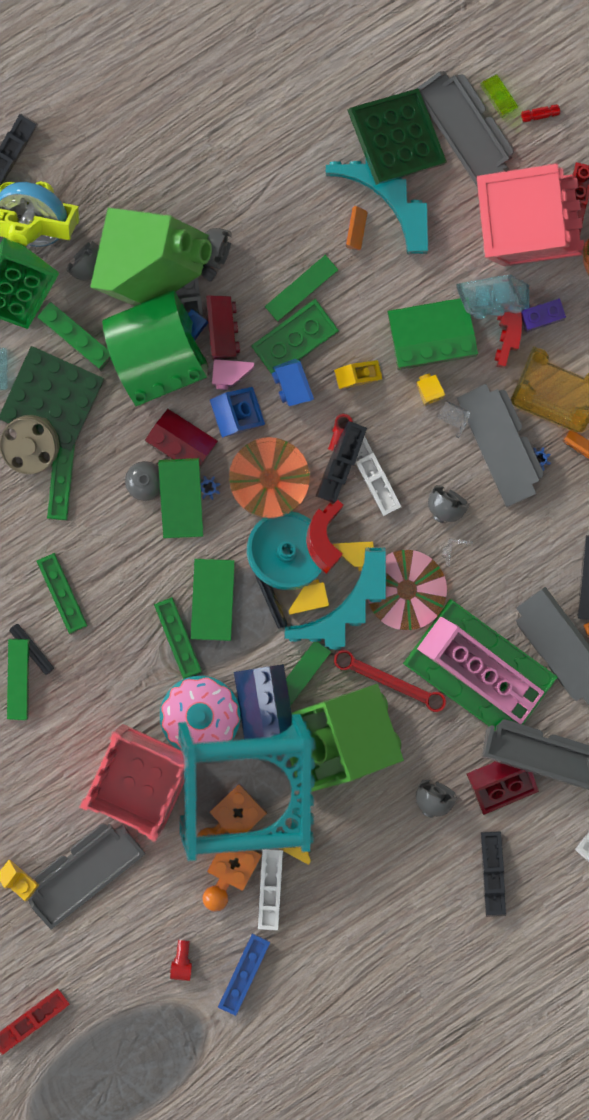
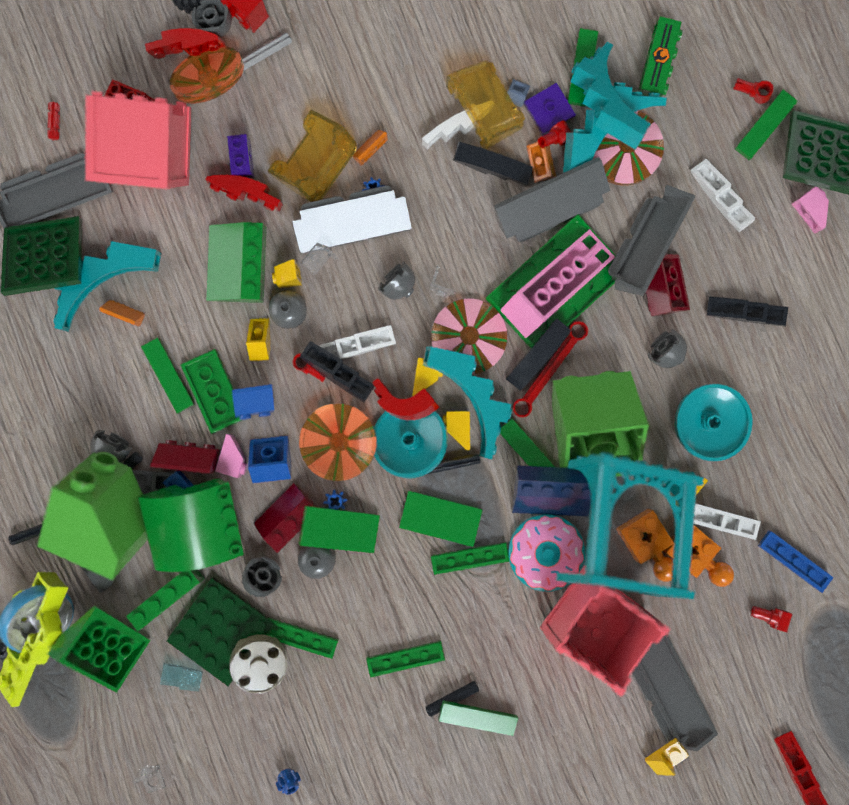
camera: 85 degrees left, 0 degrees up
clear light blue slope [457,275,530,319] -> none
clear neon green slope [480,74,519,118] -> none
none -> black axle [8,524,43,545]
none -> dark grey cylinder [242,557,282,597]
none -> dark grey cylinder [268,291,307,329]
none -> black slope [506,318,572,391]
none -> teal dish [674,384,753,461]

